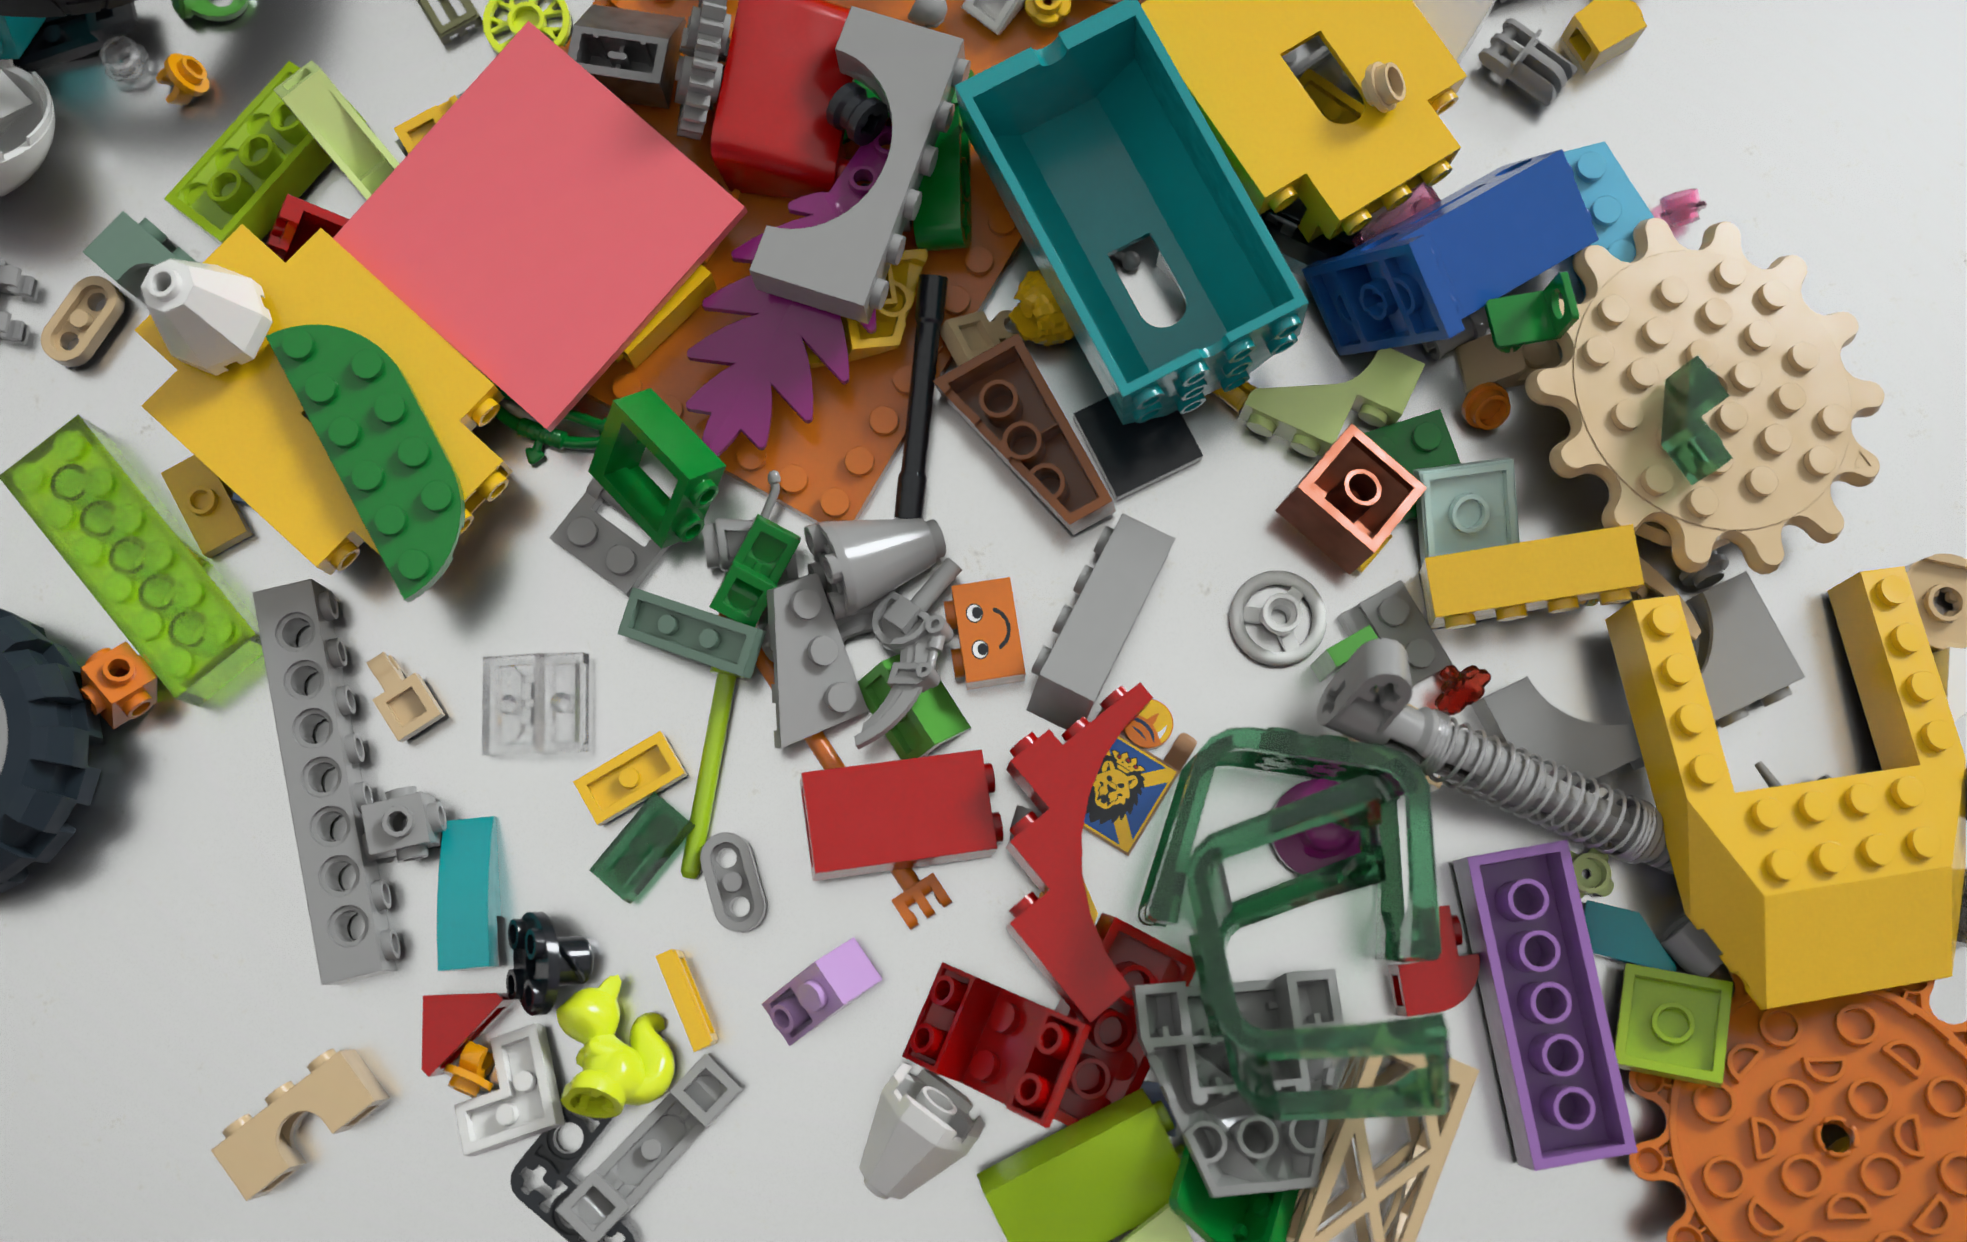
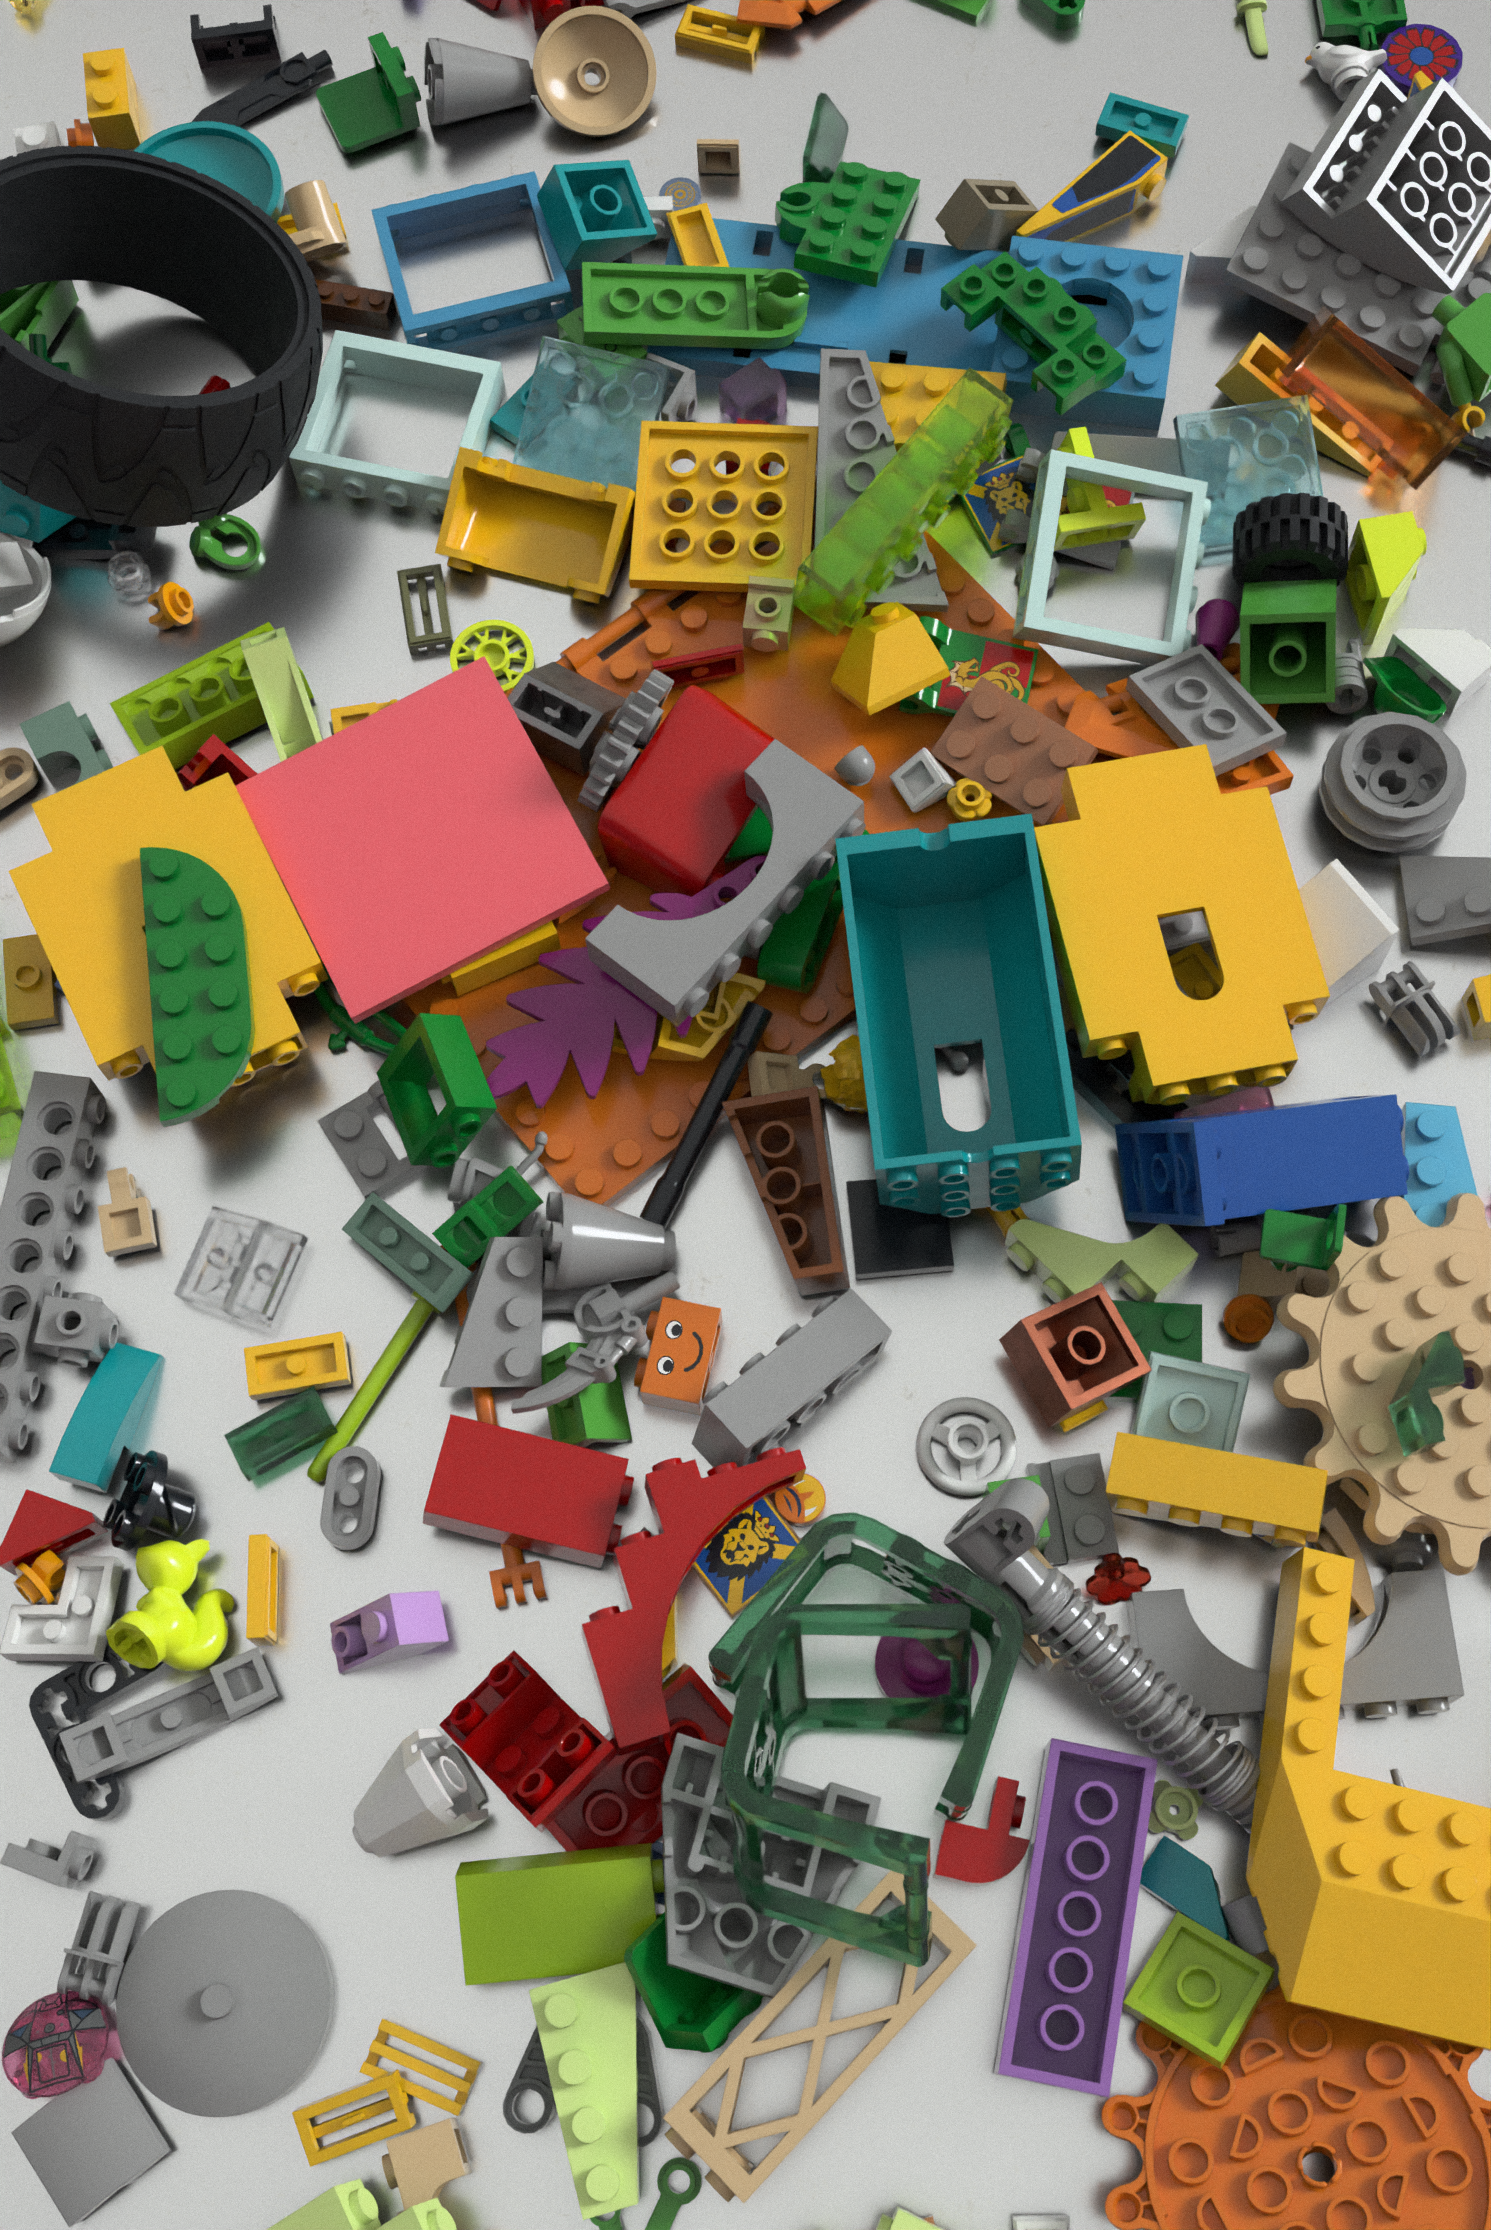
camera: 25 degrees right, 10 degrees down
white cone [141,259,273,376] -> none
black wheel [826,82,889,146] -> none
tan plate [1362,61,1406,113] -> none

